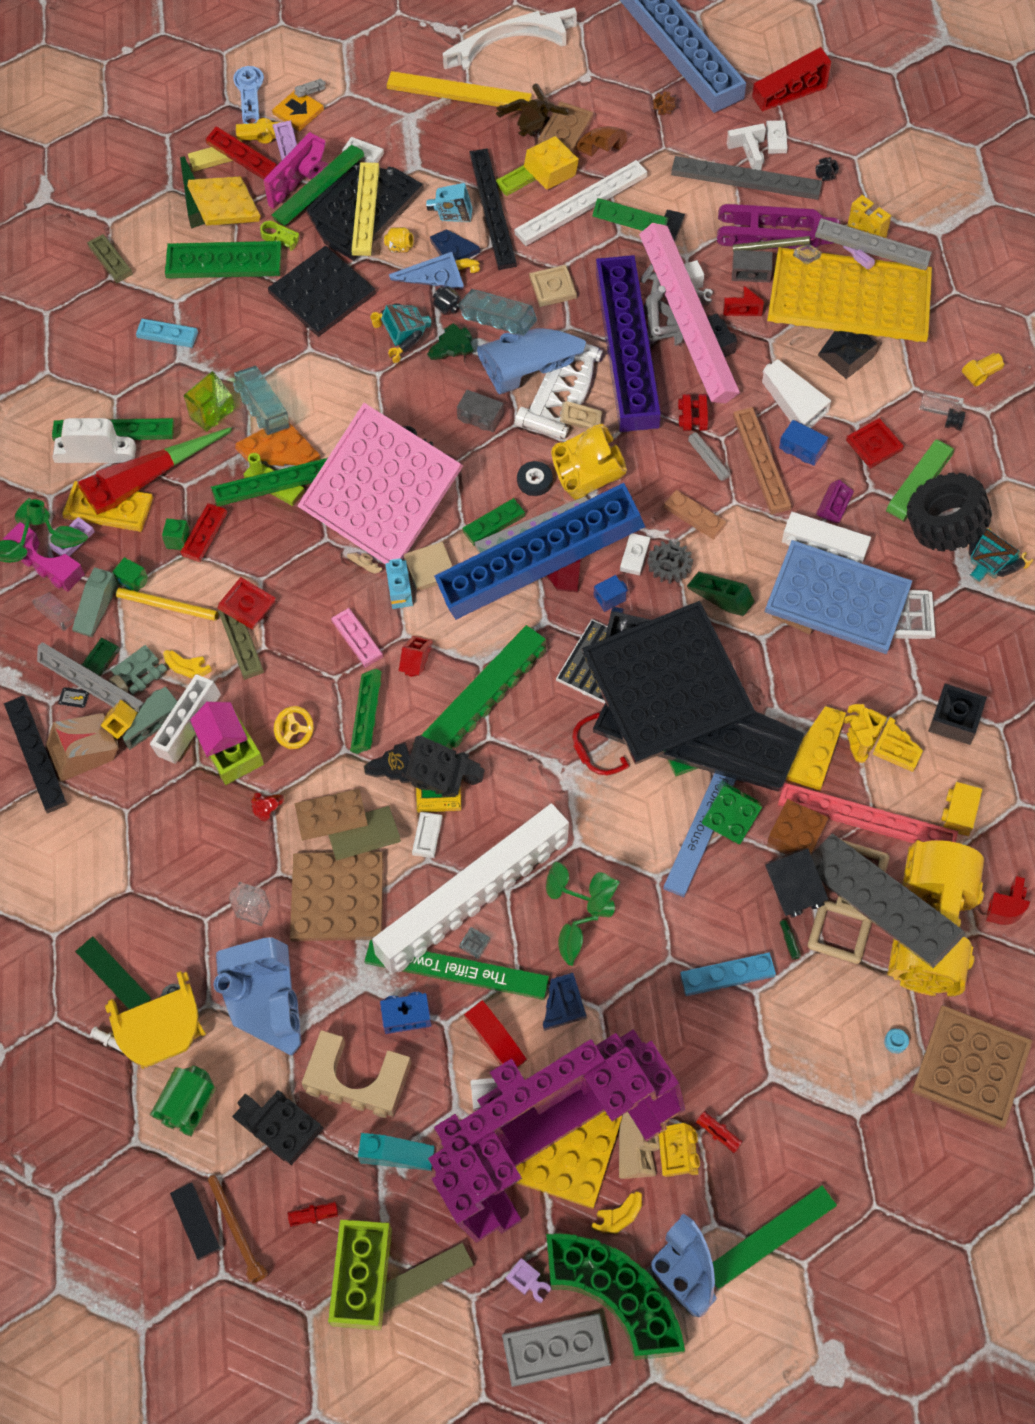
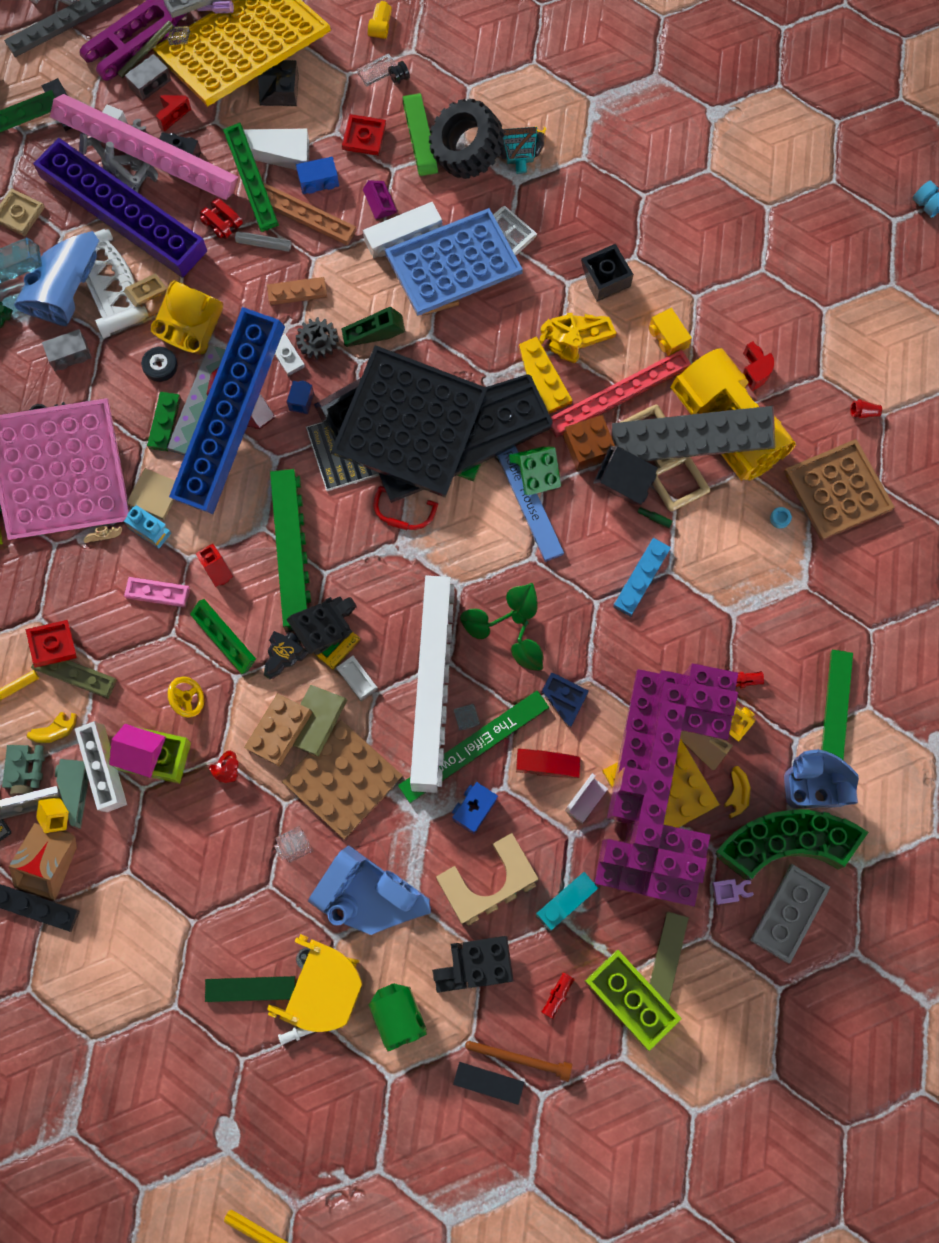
camera: 50 degrees left, 10 degrees up
none -> green tile [223,123,279,232]

